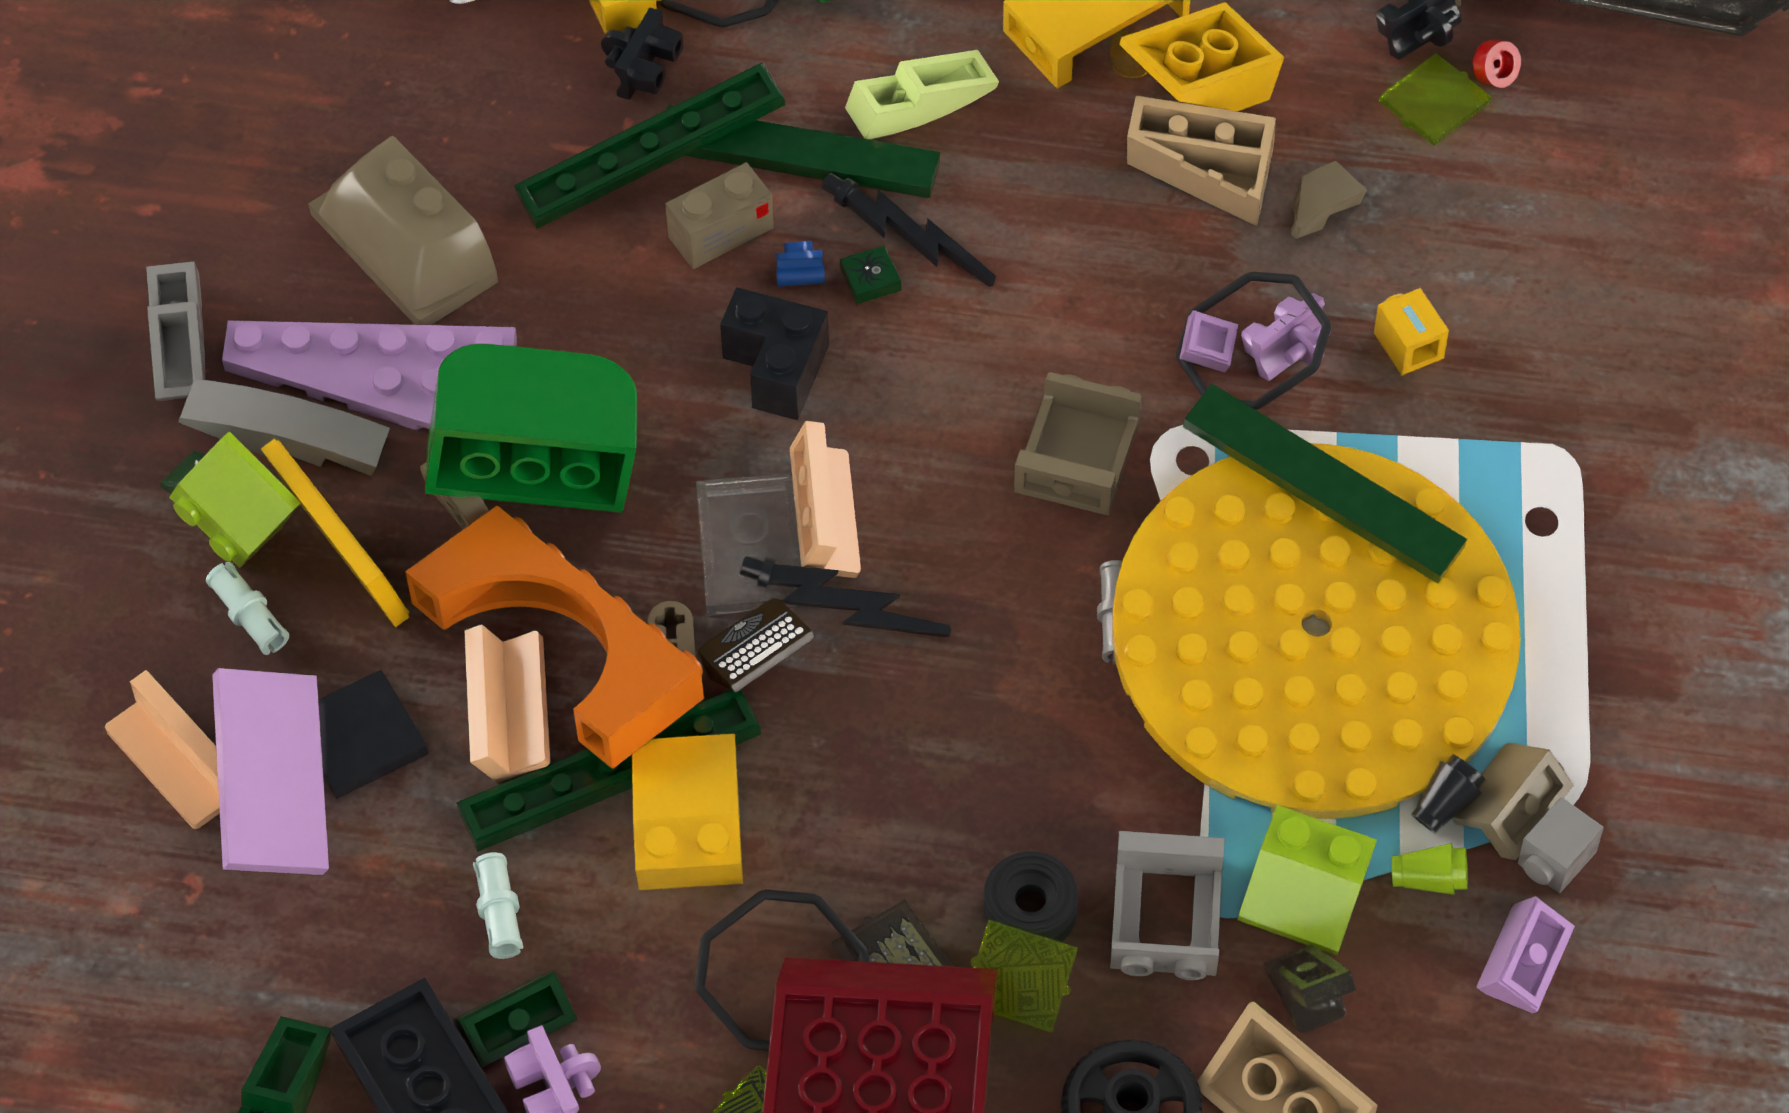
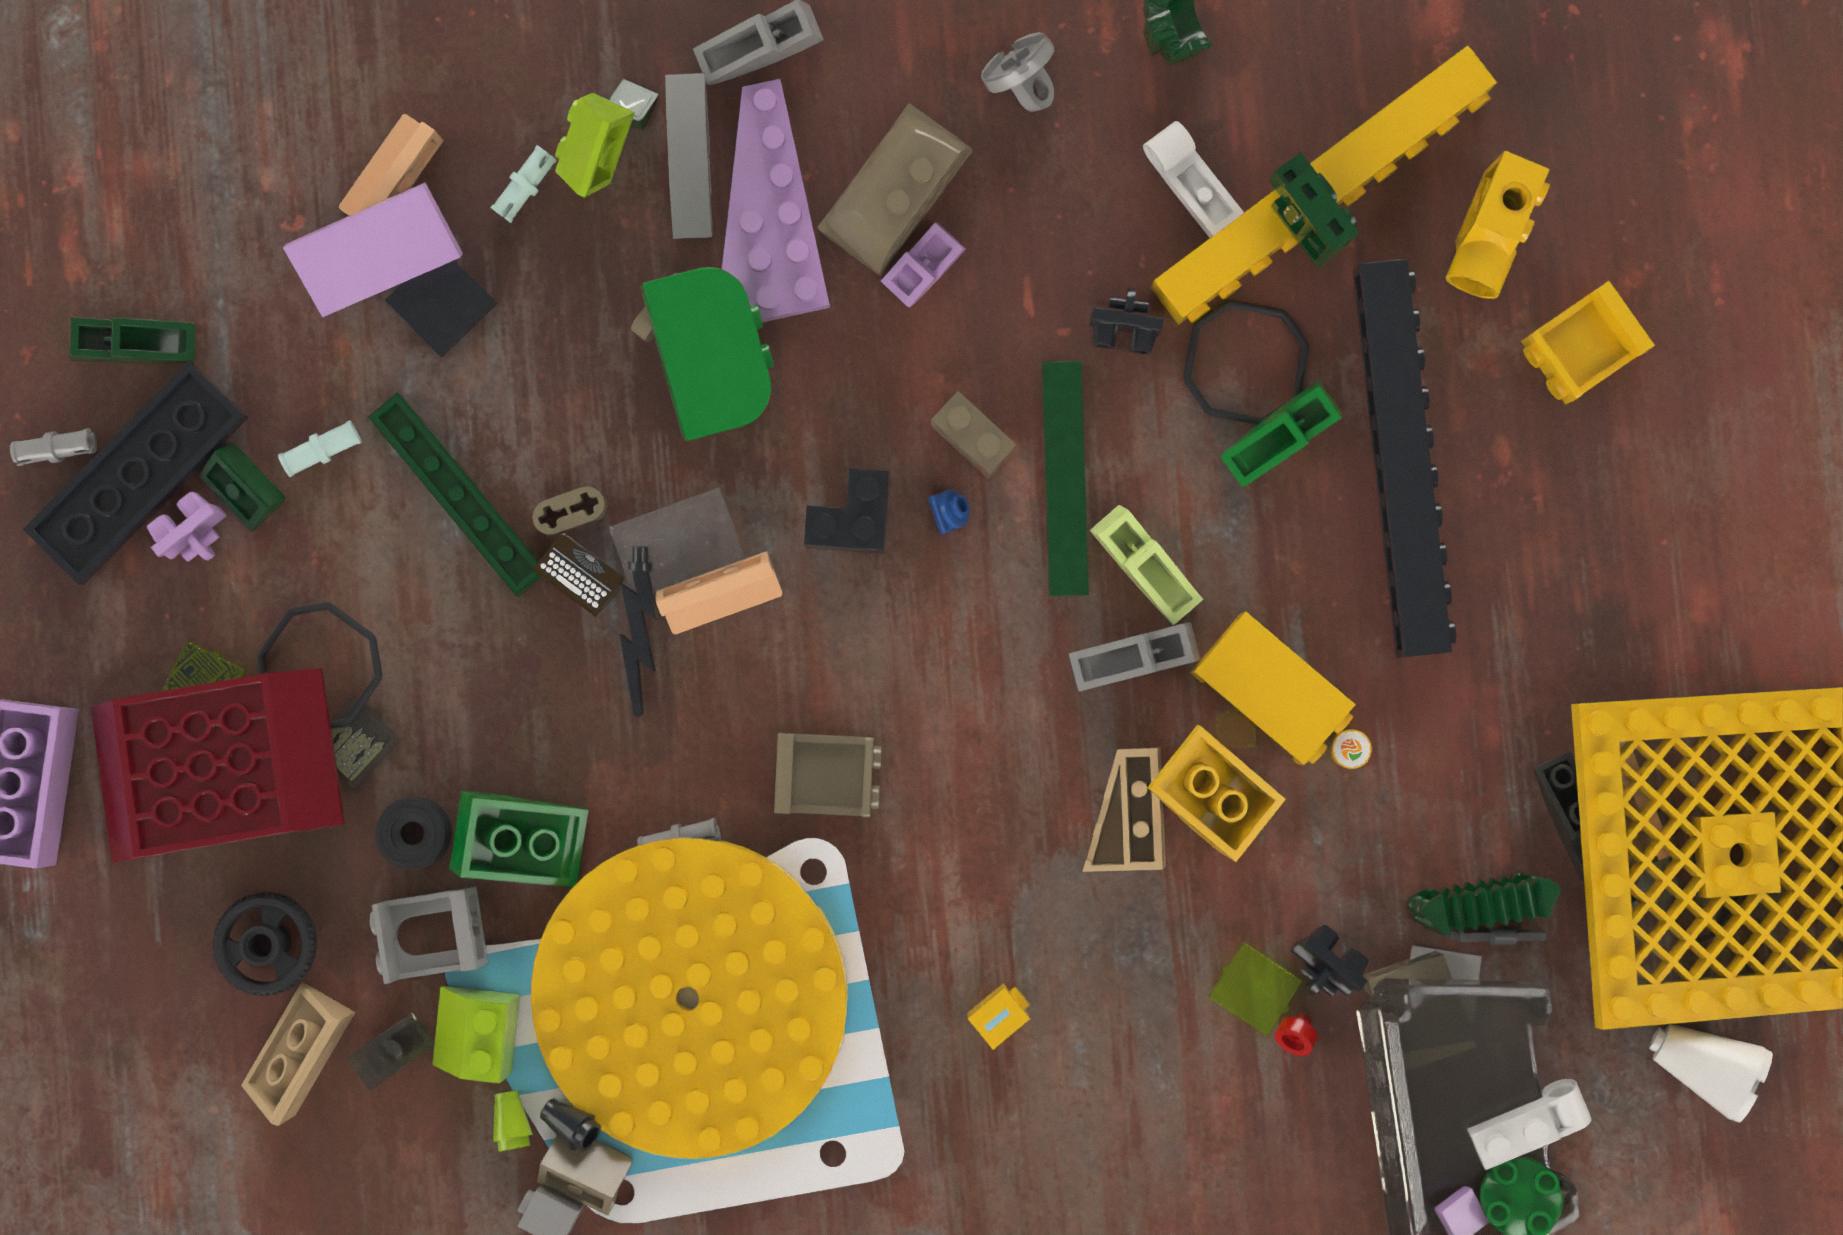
camera: 85 degrees right, 30 degrees up
yellow tile [261,438,409,628] -> none
orange arch [405,506,704,769] -> none
light nougat panel [464,624,550,783] -> none
dark green tile [514,62,786,229] -> none
yellow slope [632,734,743,890] -> none
black piece [822,173,996,286] -> none
dark green tile [840,245,901,304] -> none
clear neon green piece [971,920,1078,1032] -> none
black piece [1176,271,1331,410] -> none
lavender tile [1180,310,1238,373] -> none
dark green tile [1183,383,1467,584] -> none
lavender hips [1241,293,1331,381] -> none
dark tan slope [1291,161,1367,239] -> none
lavender slope [1477,896,1575,1013] -> none
none -> green slope [449,791,588,887]
none -> lavender slope [881,222,966,308]
none -> light grey tile [981,32,1054,112]
none -> light grey slope [1069,622,1201,691]

